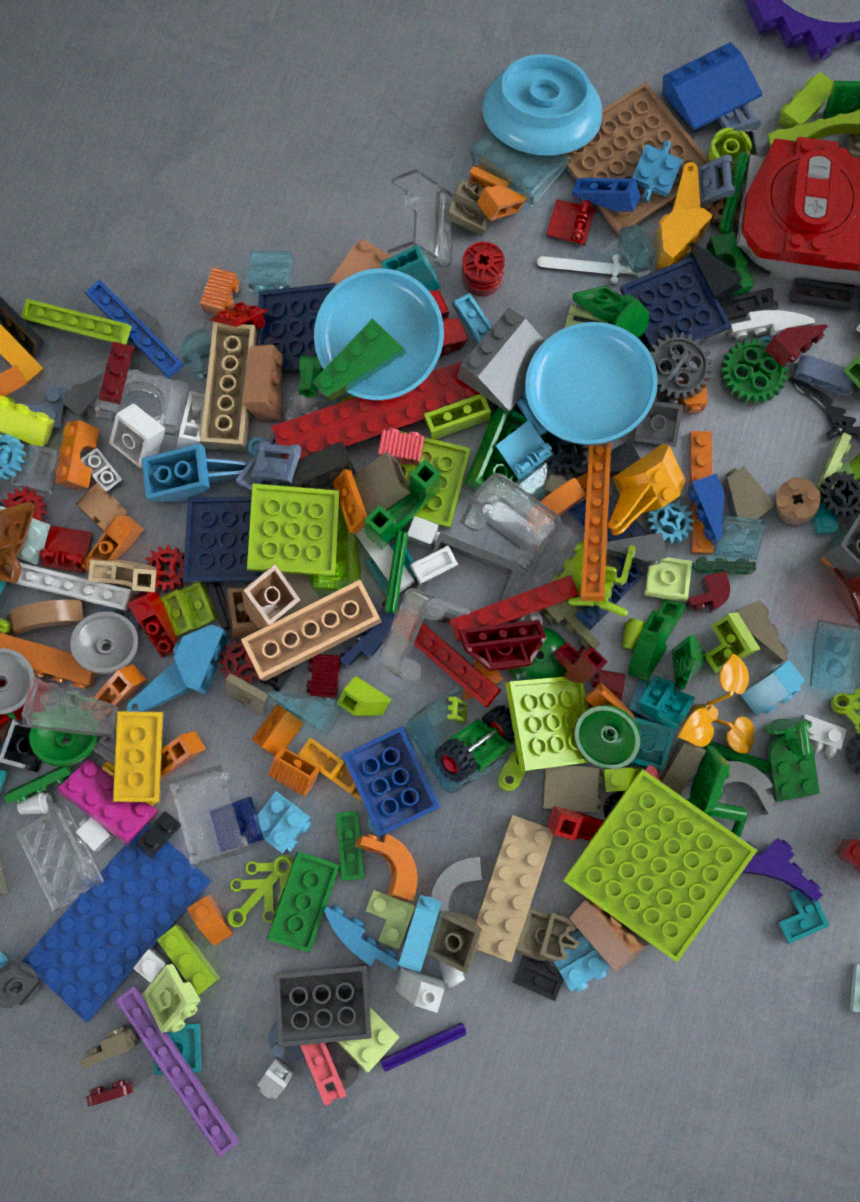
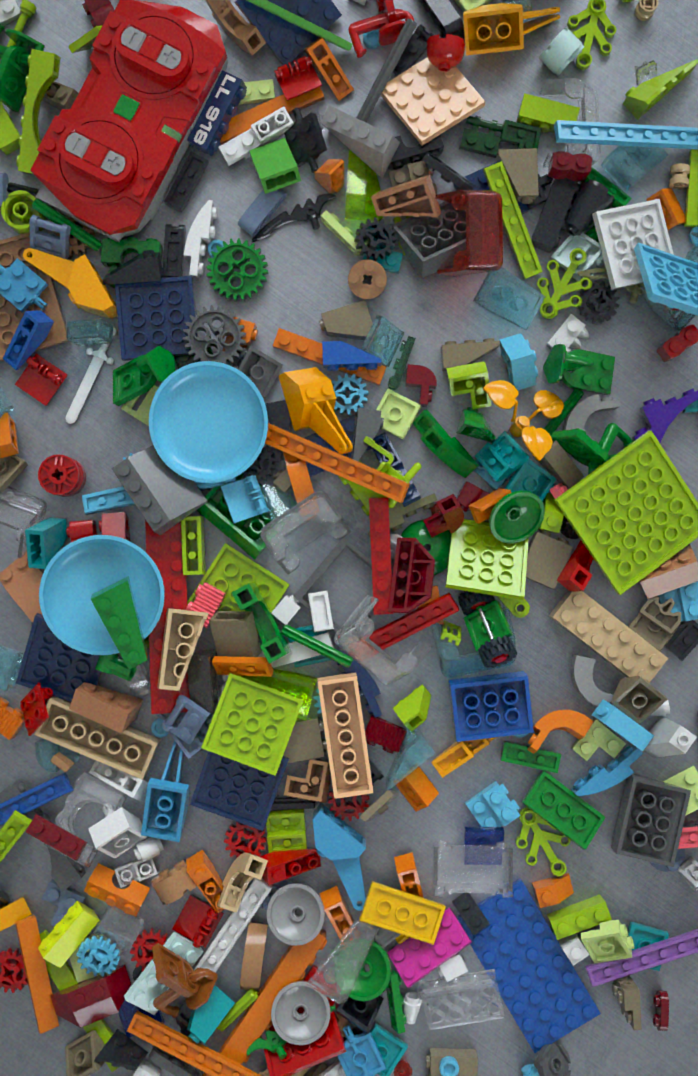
camera: 75 degrees left, 10 degrees up
medium nougat slope [242,564,300,628] -> none
orange brick [268,747,321,797] -> none
lime cone [621,617,645,650] -> none
dark red slope [765,324,828,367] -> none
none -> medium nougat tile [50,752,75,772]
none -> white brick [133,837,164,862]
none -> tan wedge [157,608,208,691]

